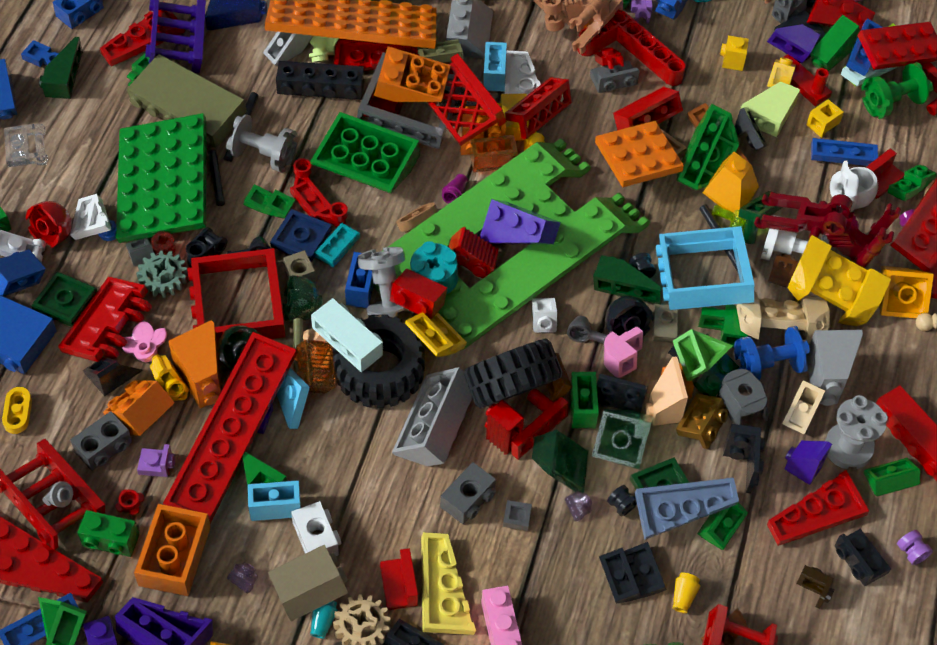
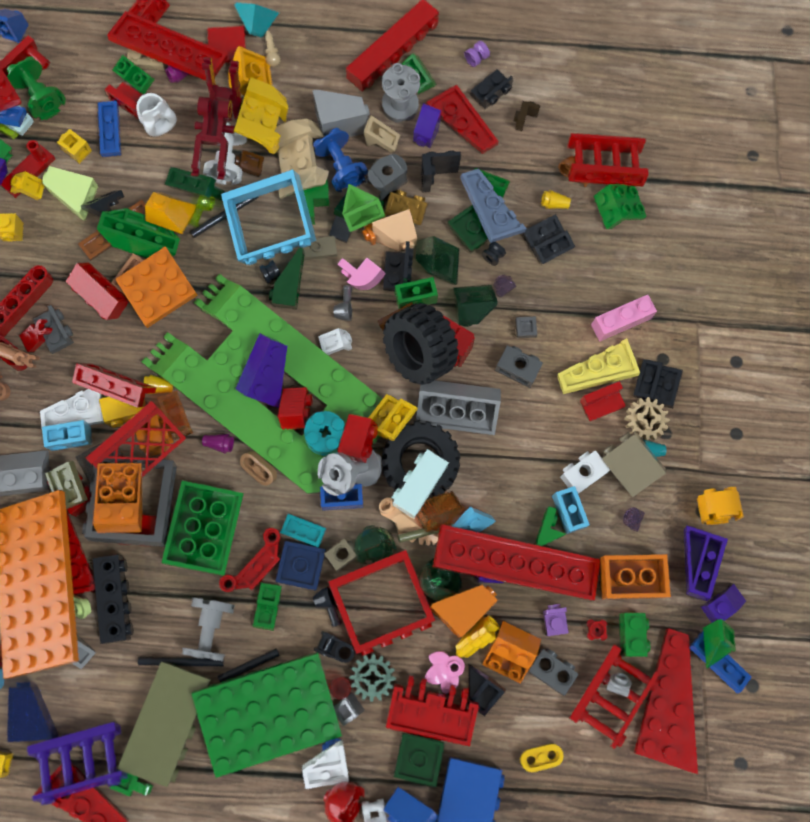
camera: 105 degrees left, 20 degrees up
black cylinder [605,296,654,337] -> none

